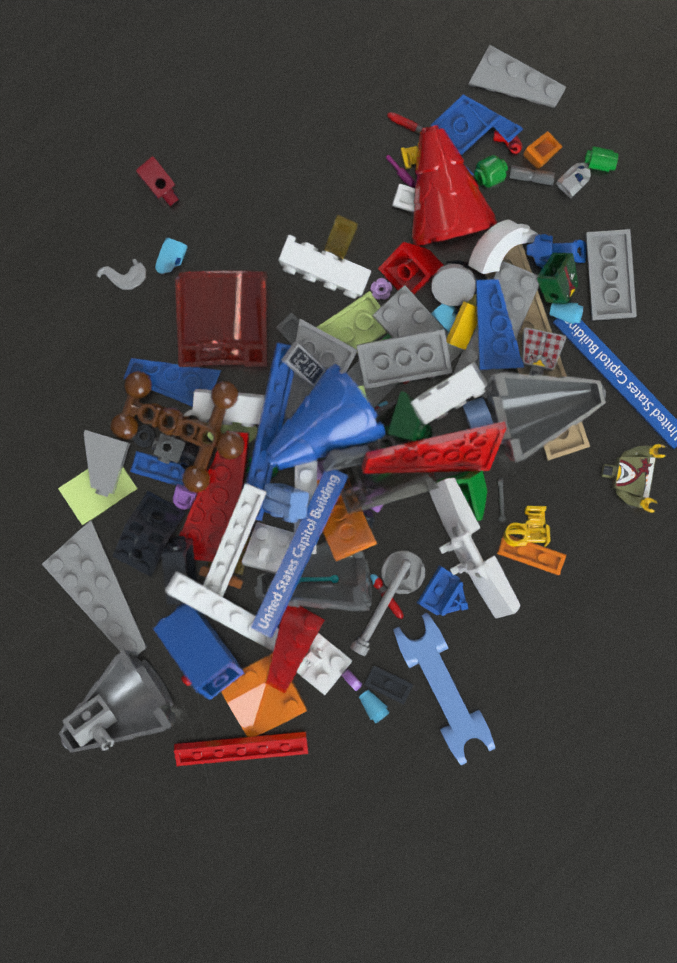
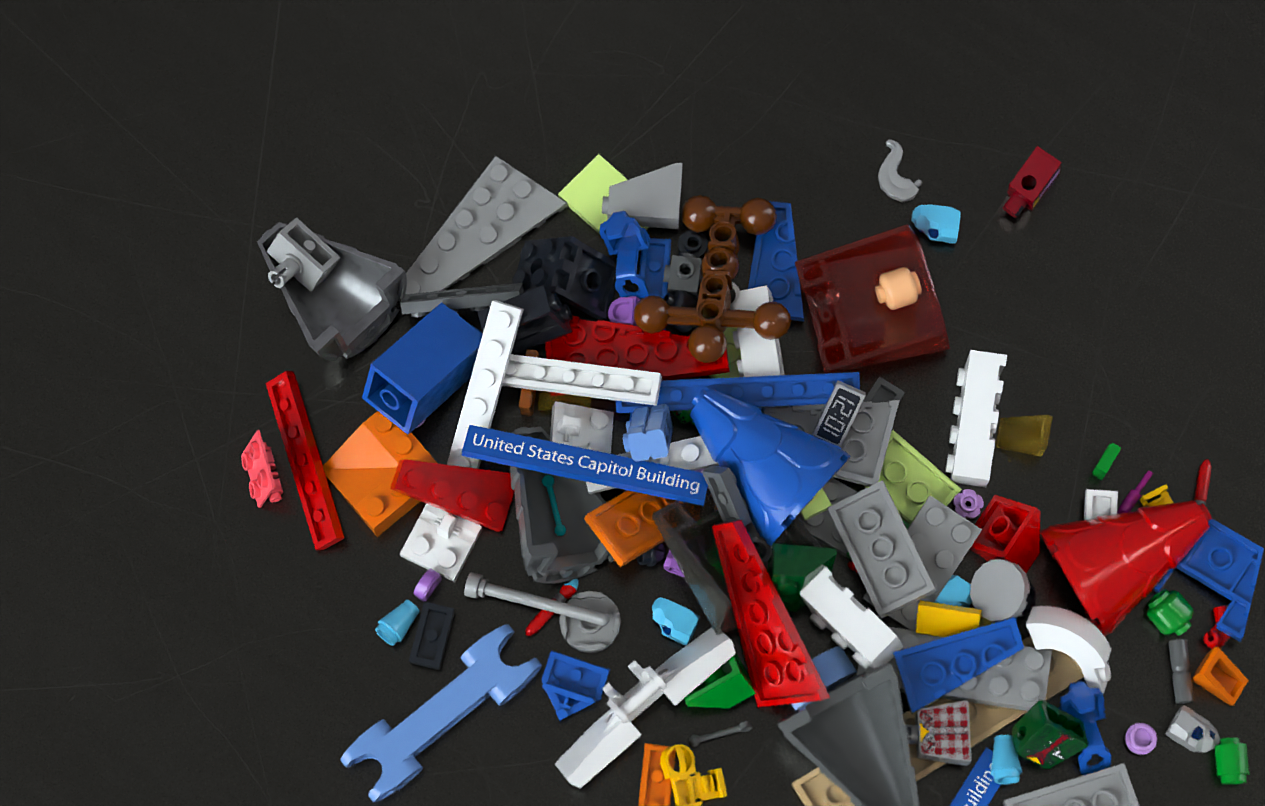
camera: 80 degrees right, 15 degrees down
none -> coral hinge [241,430,283,508]
none -> dark grey plate [401,283,524,317]
none -> blue piece [599,211,650,299]
none -> medium azure rock [652,597,701,646]
none -> light nougat head [875,267,922,310]
none -> green tile [1092,443,1121,480]
none -> lavender plate [1125,723,1157,755]

